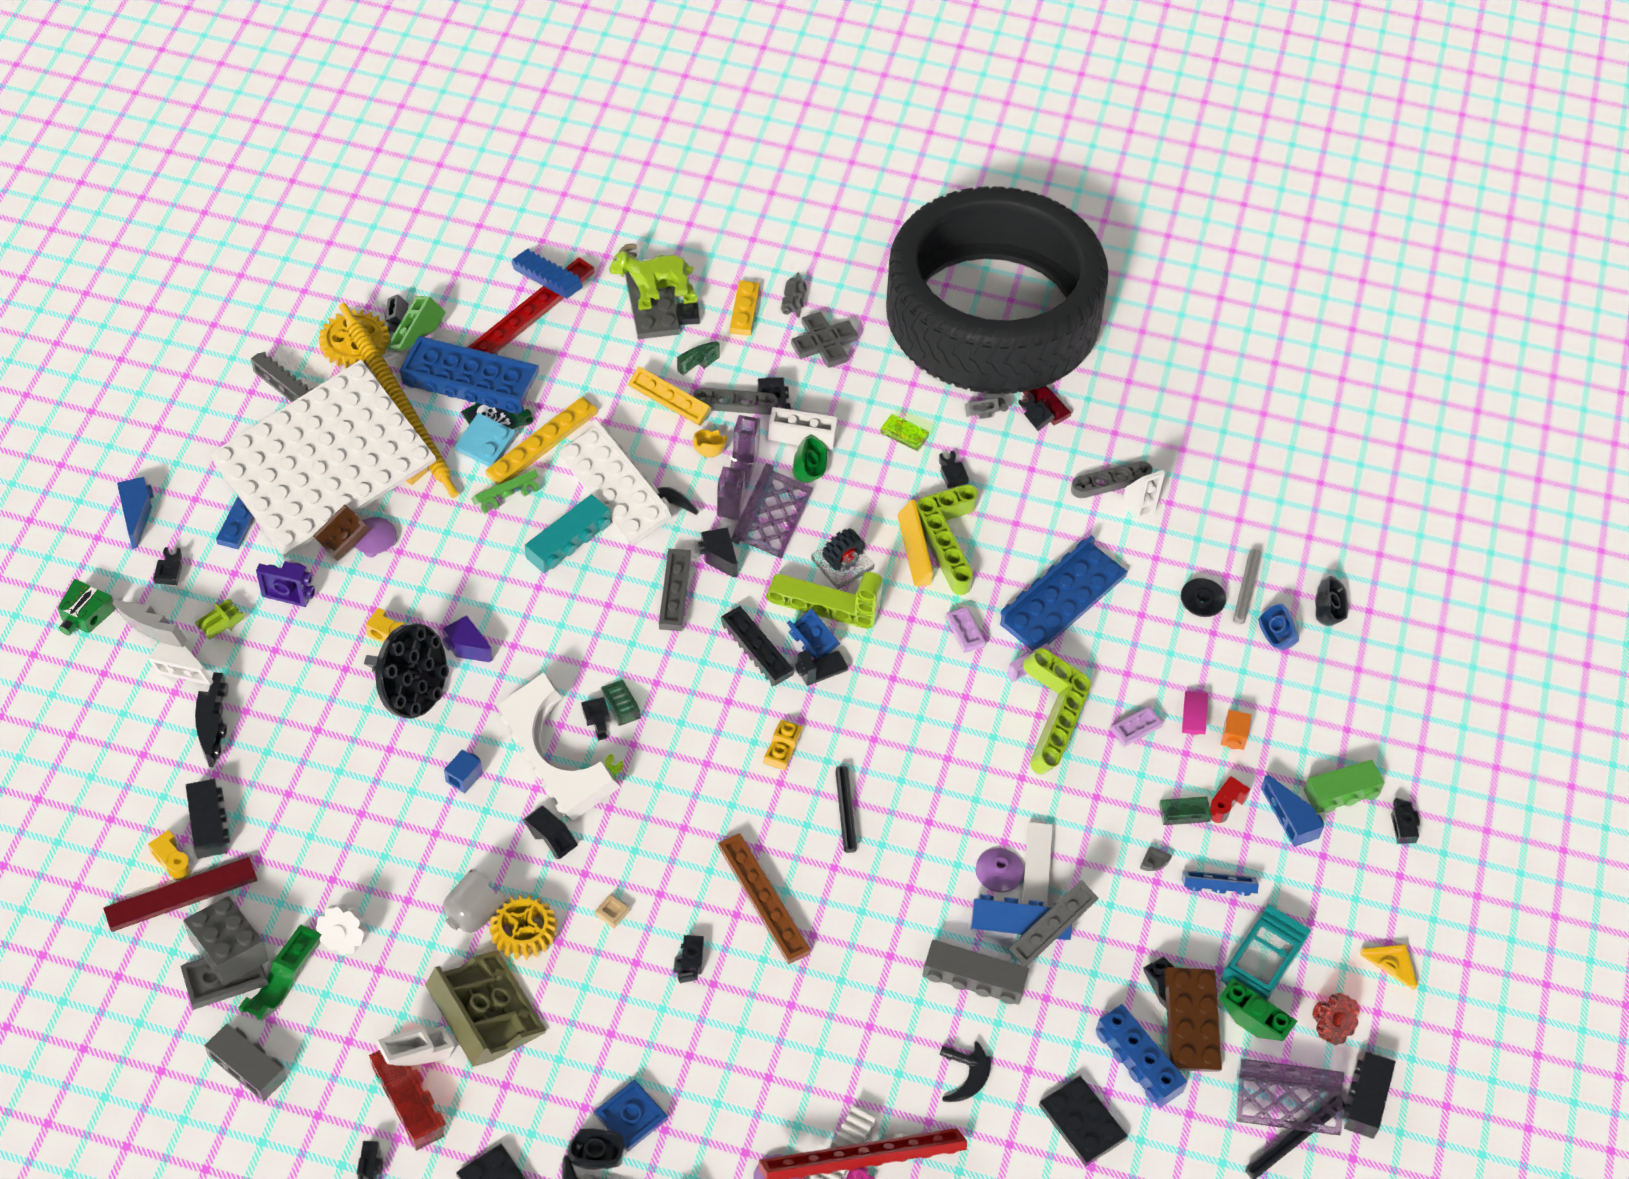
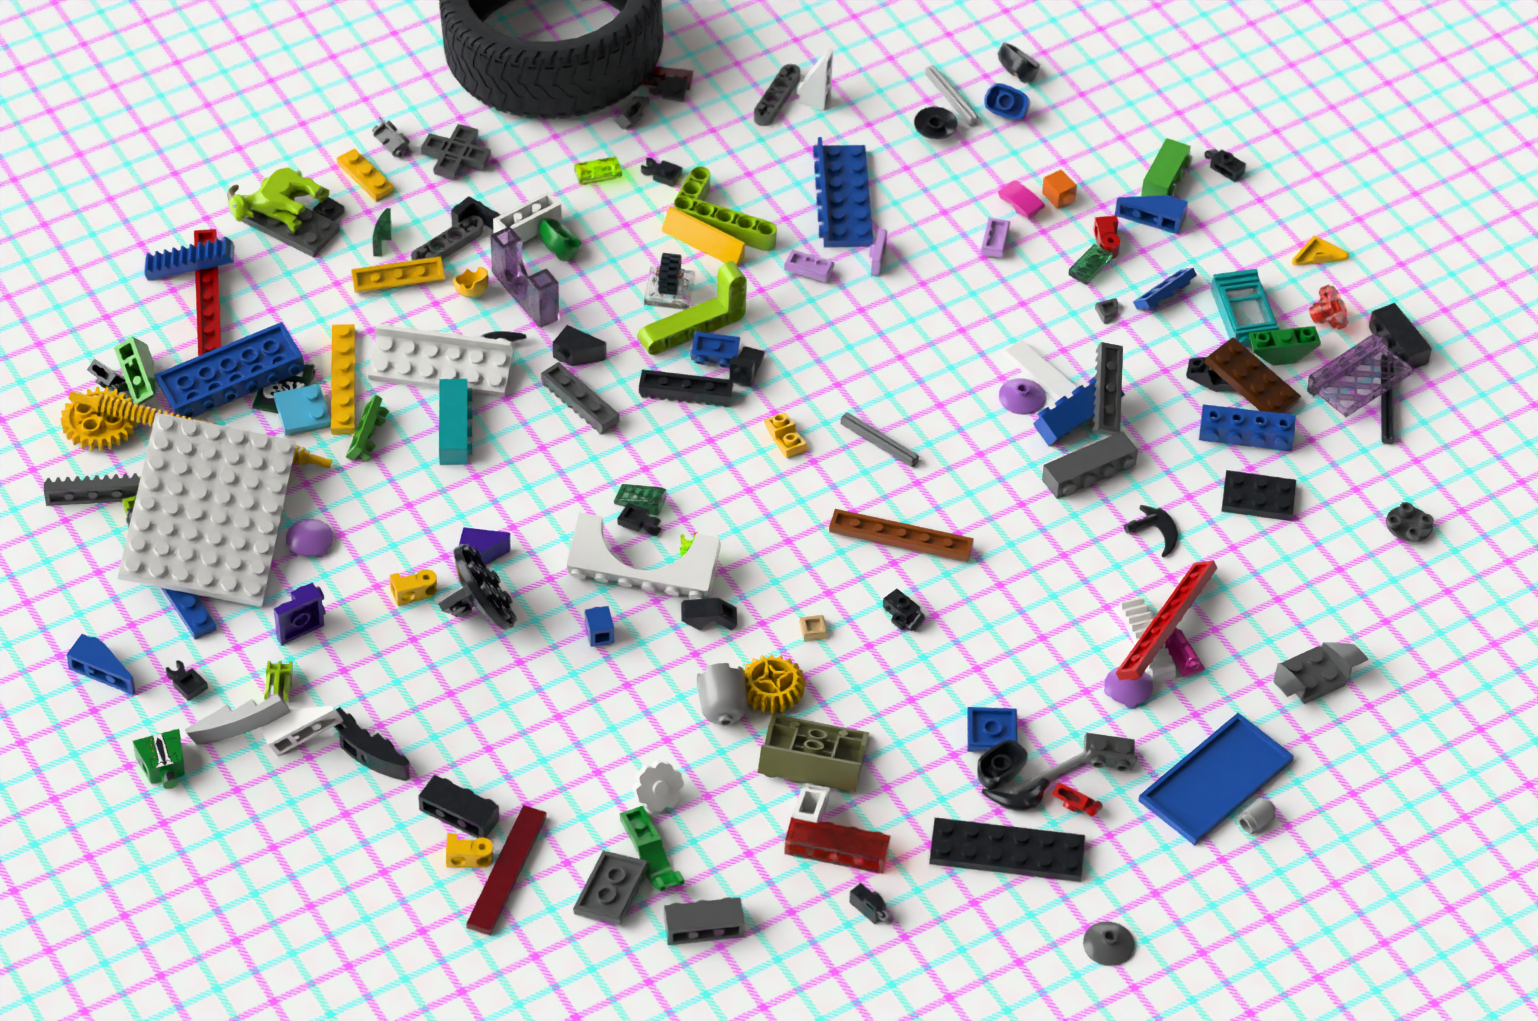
camera: 45 degrees left, 5 degrees down
dark grey brick [183,896,269,986] -> none
reddish brown bracket [313,505,370,561] -> none
clear purple fence [731,463,813,559] -> none
lime beam [1023,648,1091,775] -> none

